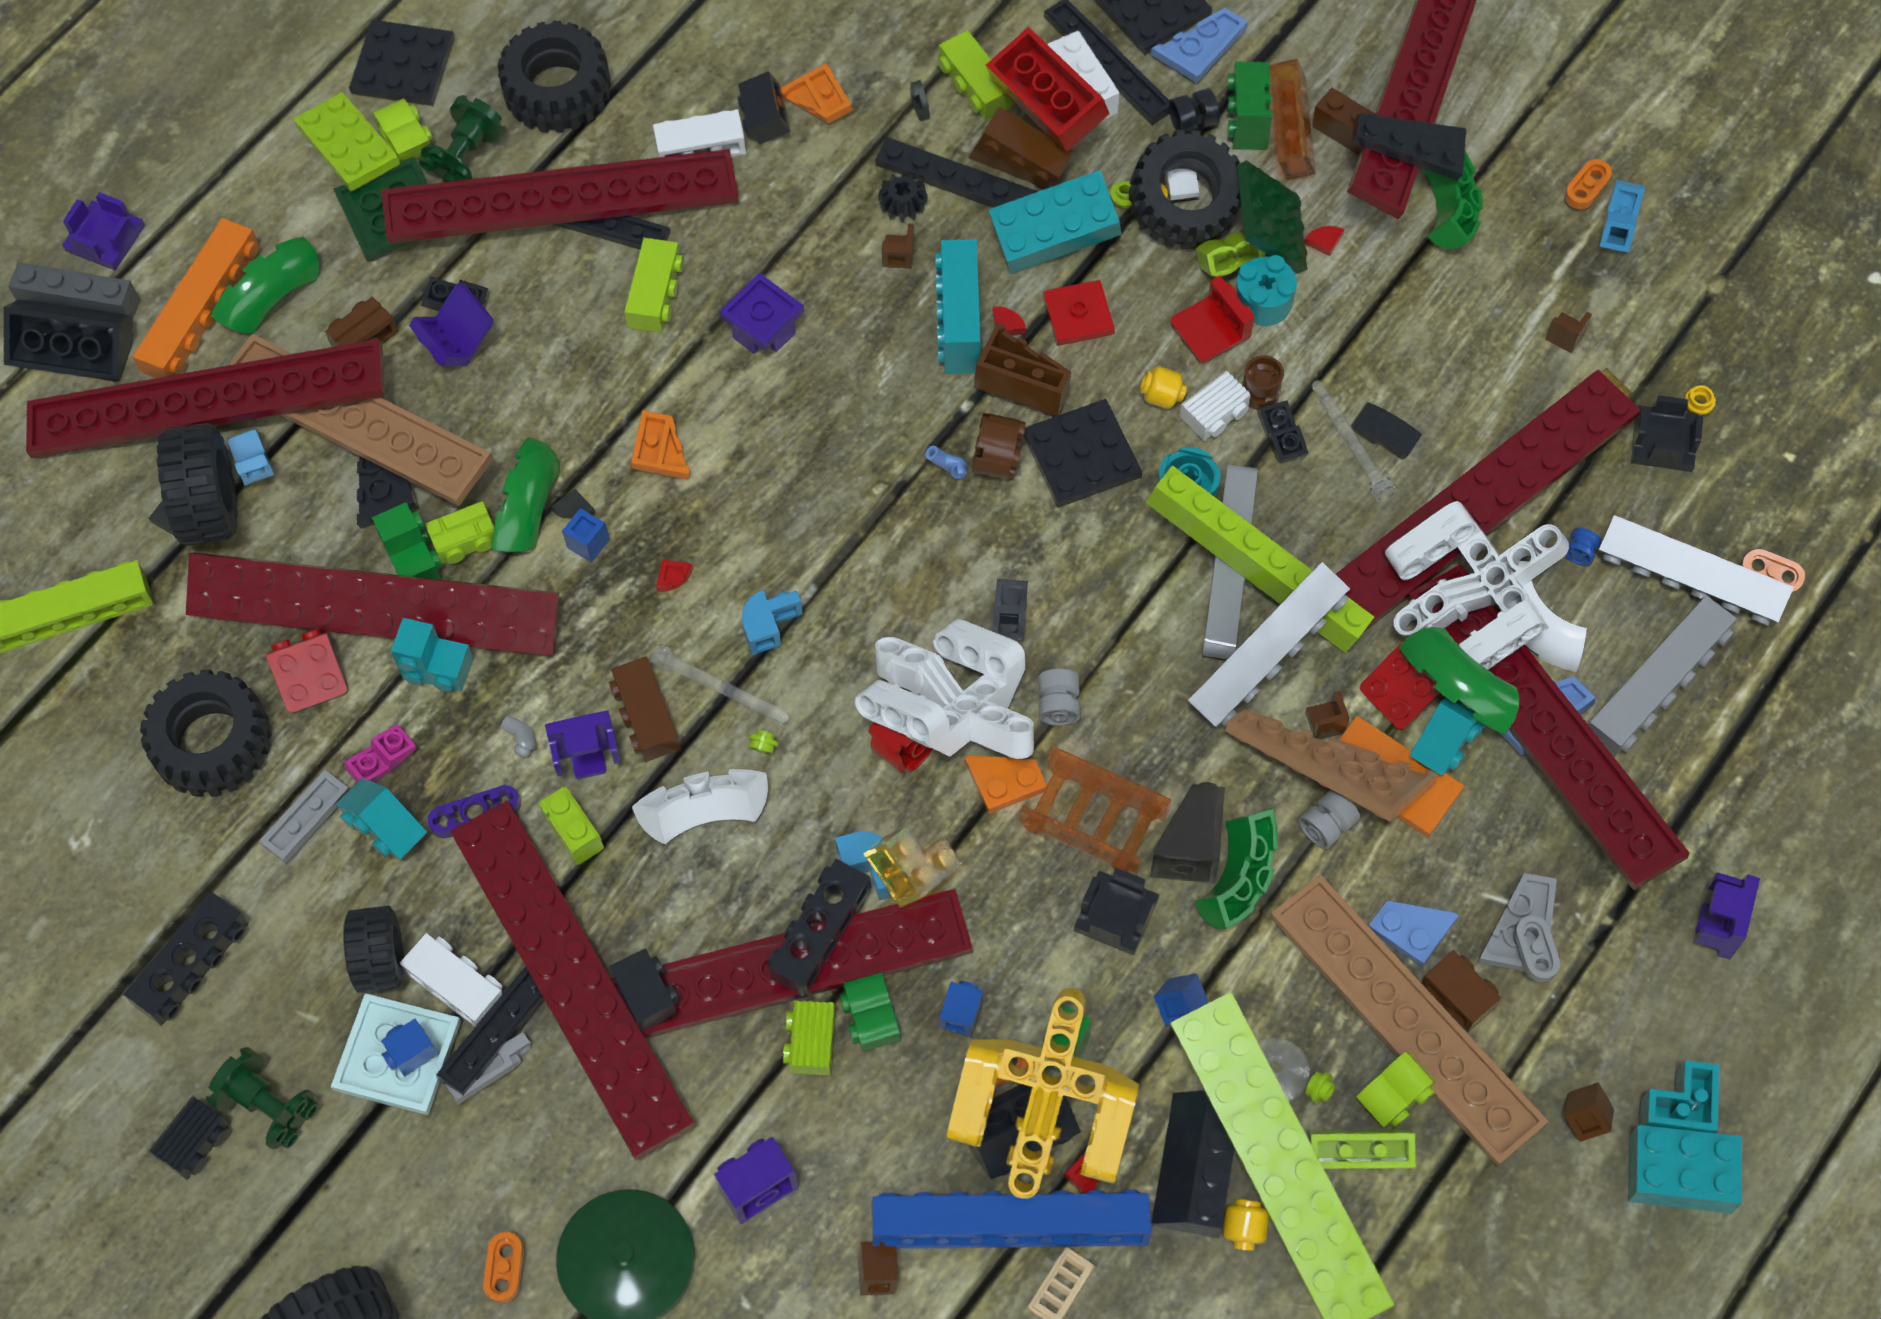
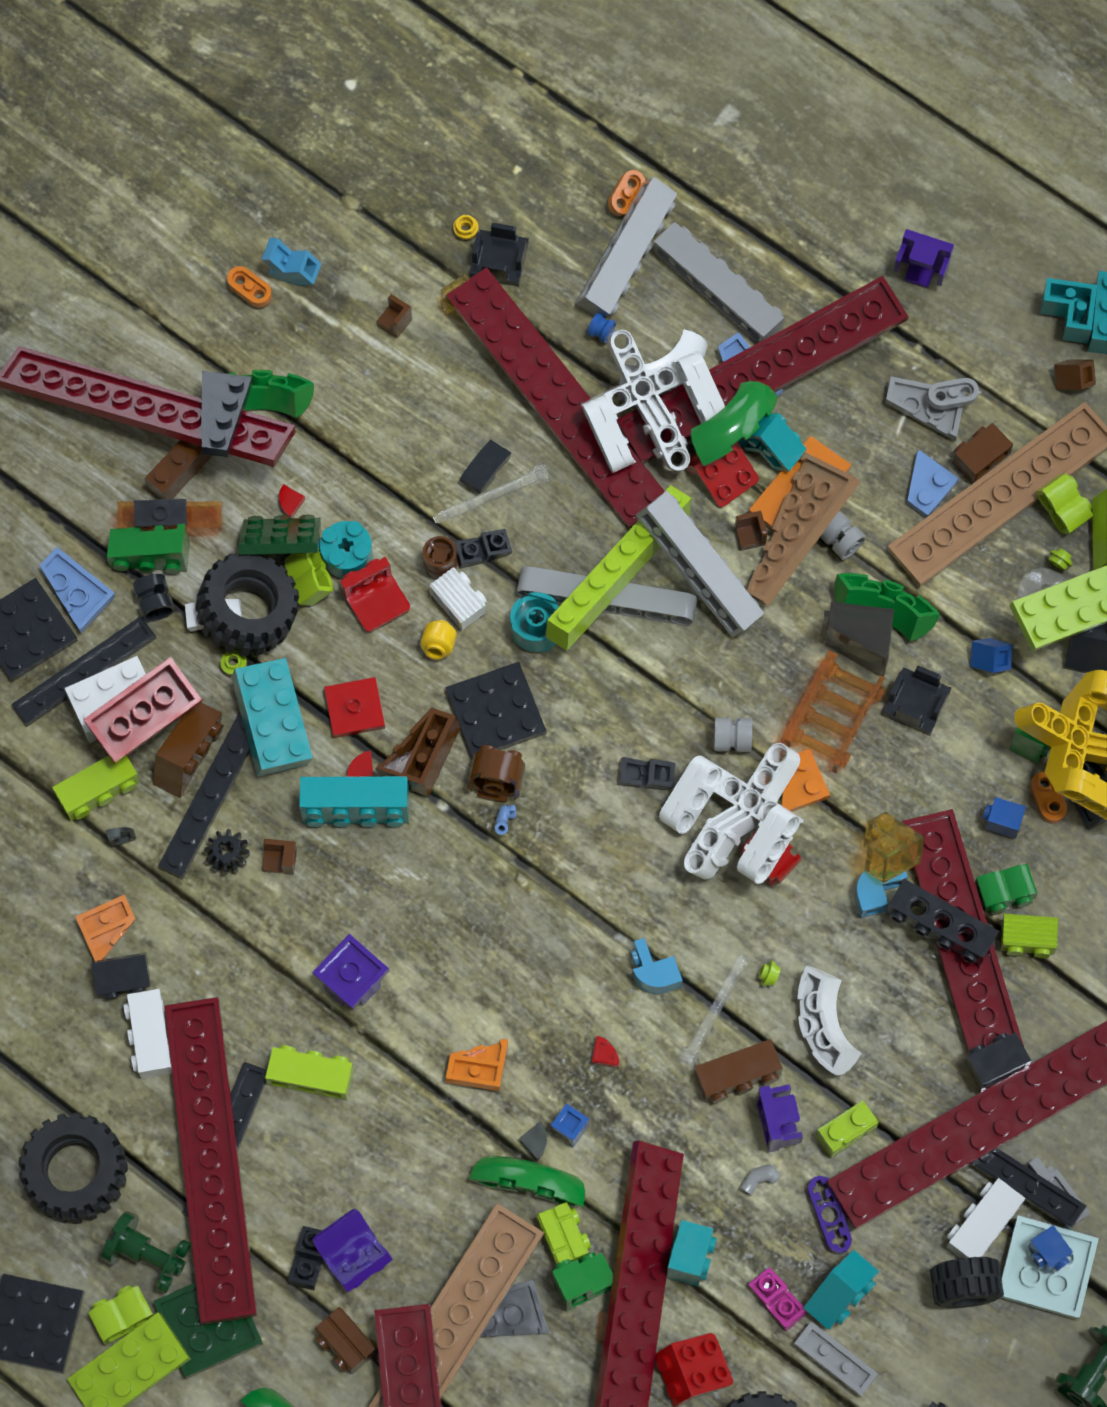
camera: 90 degrees left, 5 degrees up
none -> black plate [134,499,188,527]

